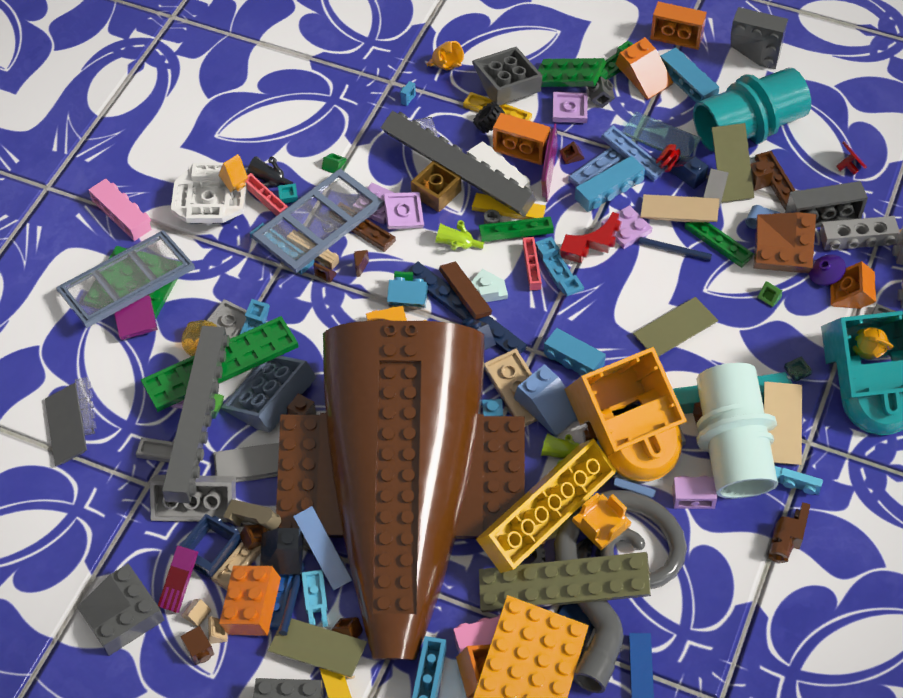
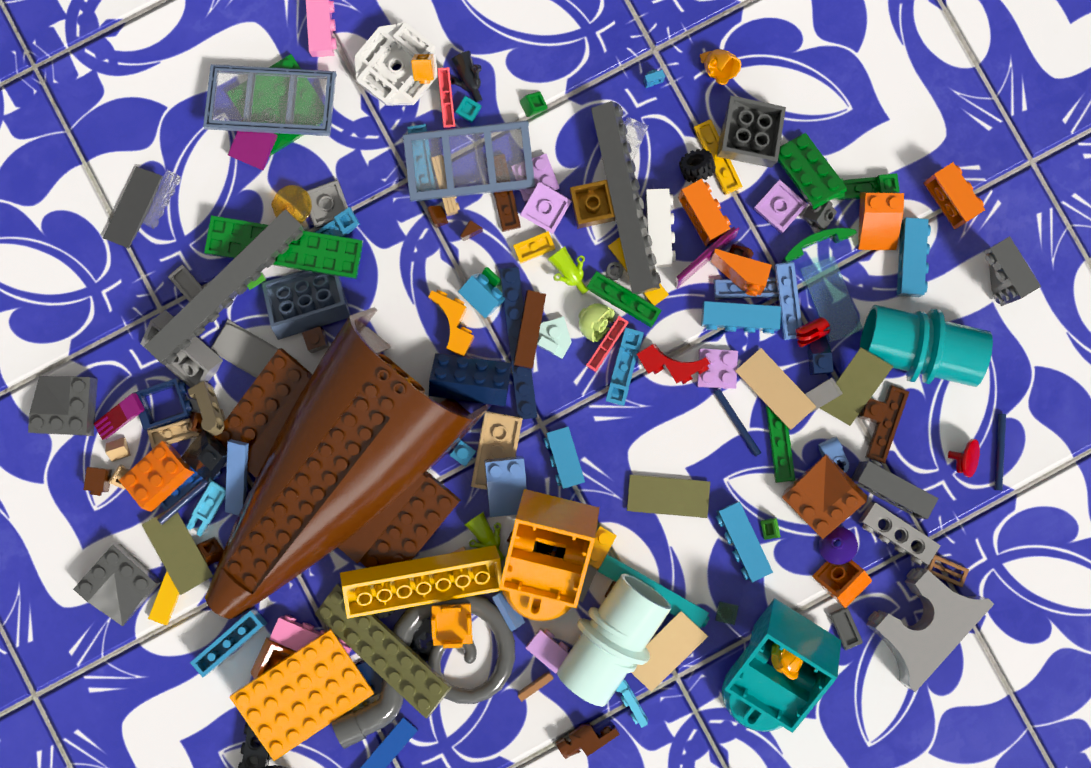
camera: 35 degrees right, 30 degrees up
none -> yellow plate [513,231,556,264]
none -> medium nougat tile [518,671,554,702]
none -> yellowish green cylinder [579,303,615,342]
none -> orange slope [710,249,772,296]
none -> dark azure brick [716,501,773,582]
none -> green slope [782,228,857,263]
none -> dark blue bar [995,414,1006,491]

